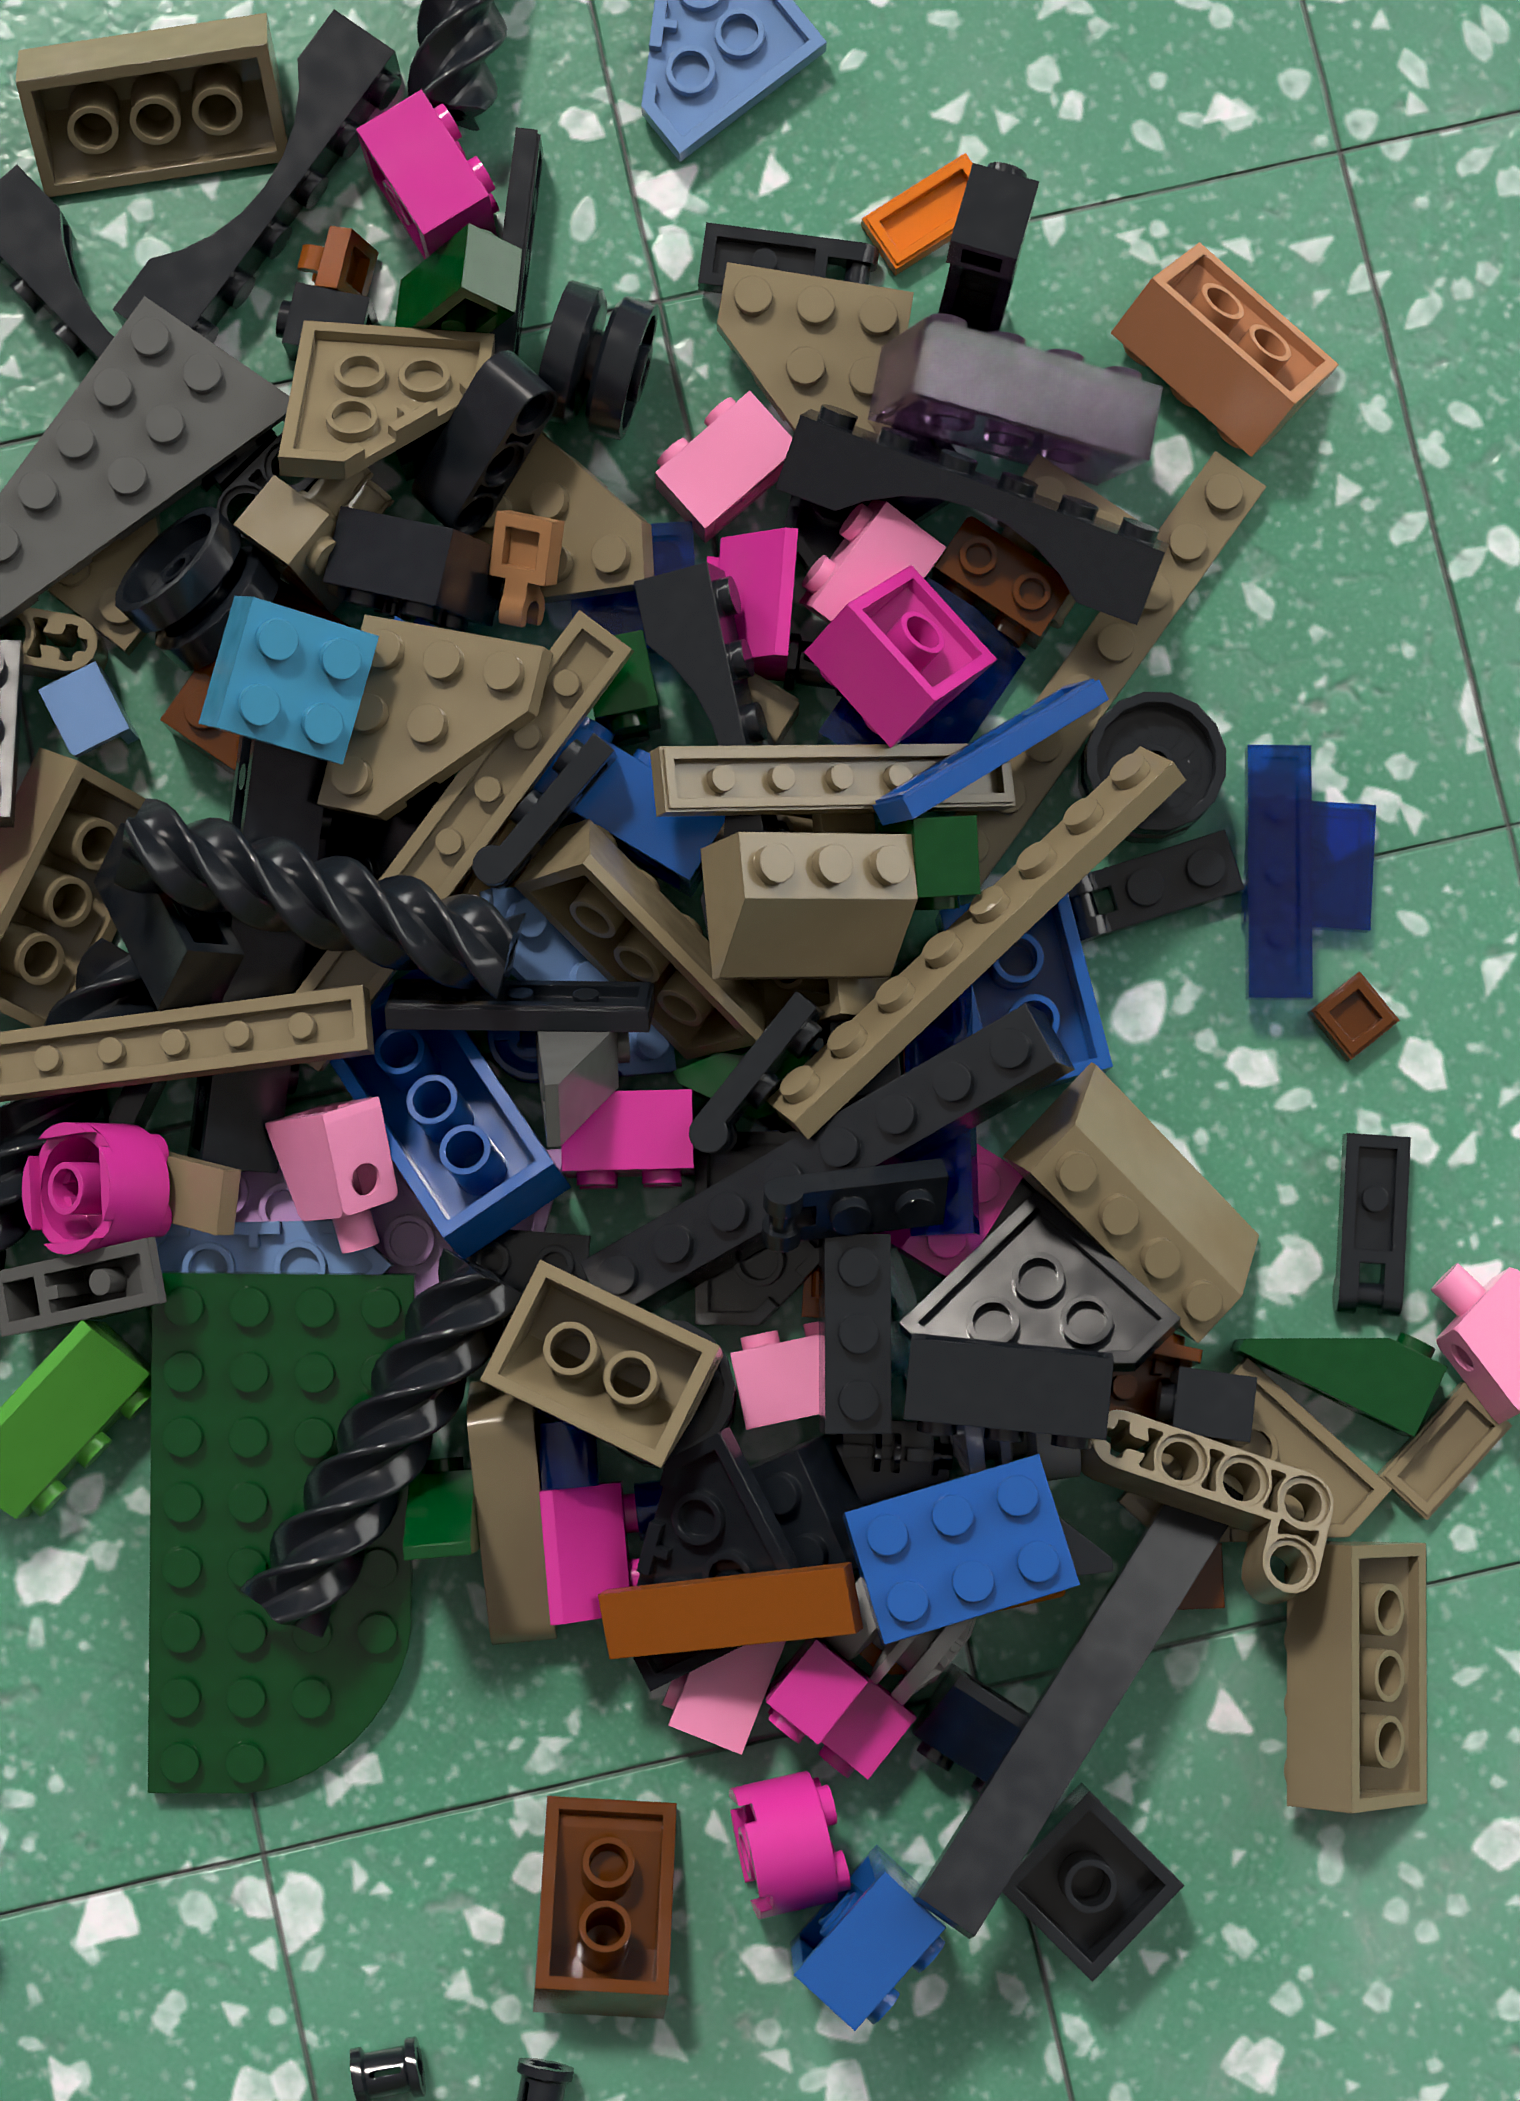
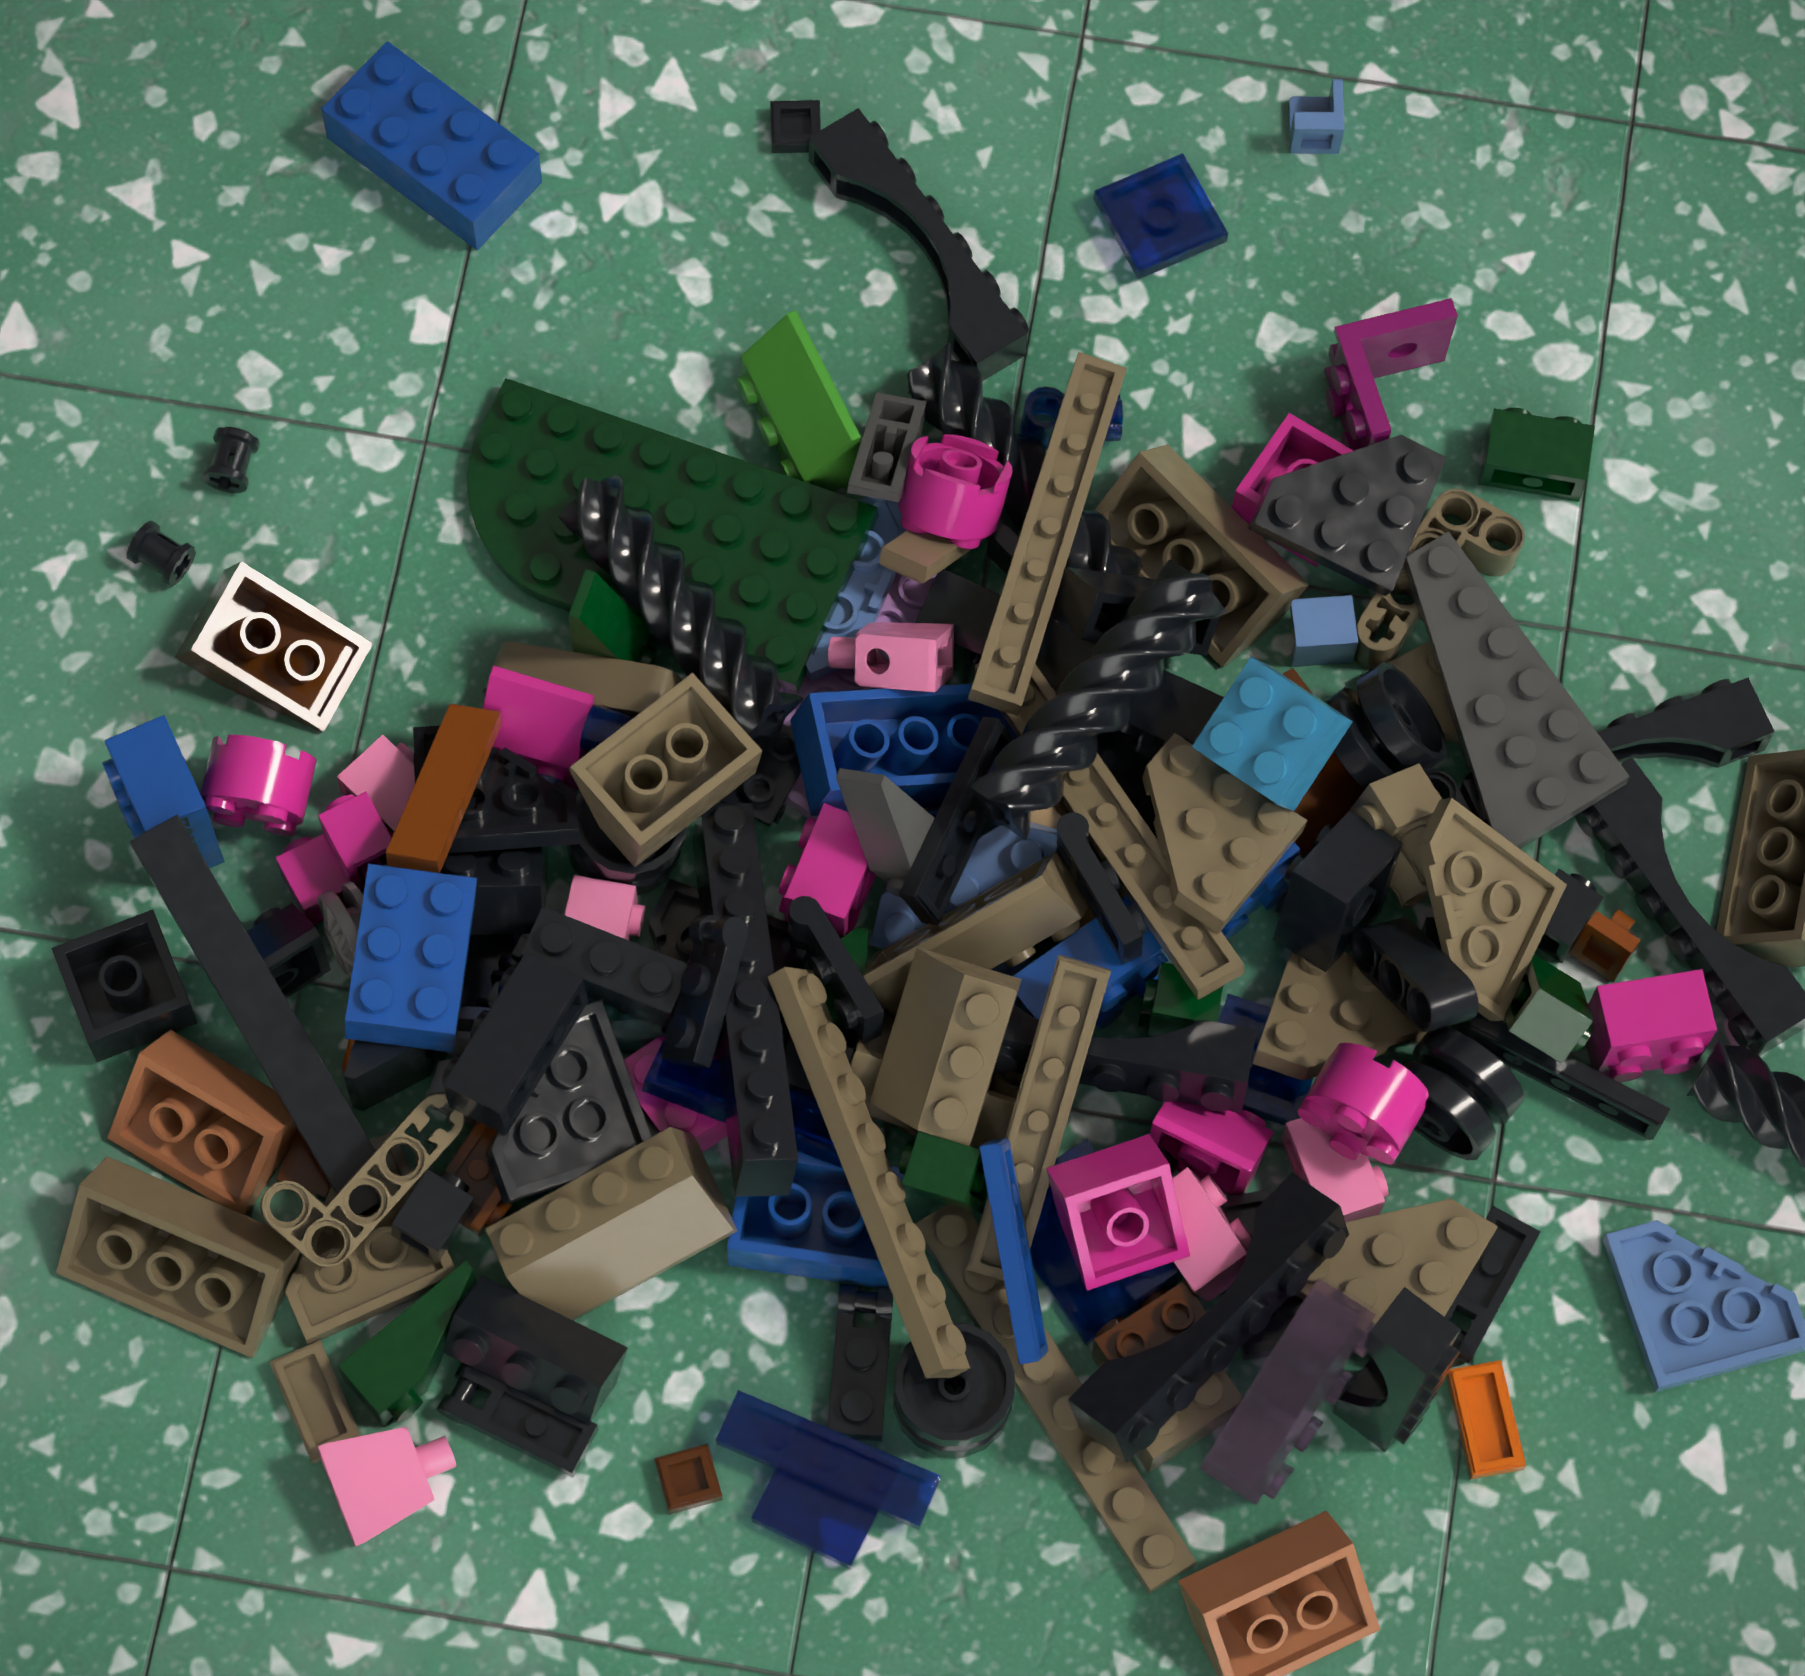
camera: 115 degrees right, 15 degrees down
medium nougat plate [489,510,565,628] -> none
dark tan slope [747,672,800,745] -> none
none -> nougat slope [107,1030,298,1215]
none -> black brick [443,1276,628,1425]
none -> dark pink brick [1297,1043,1429,1165]

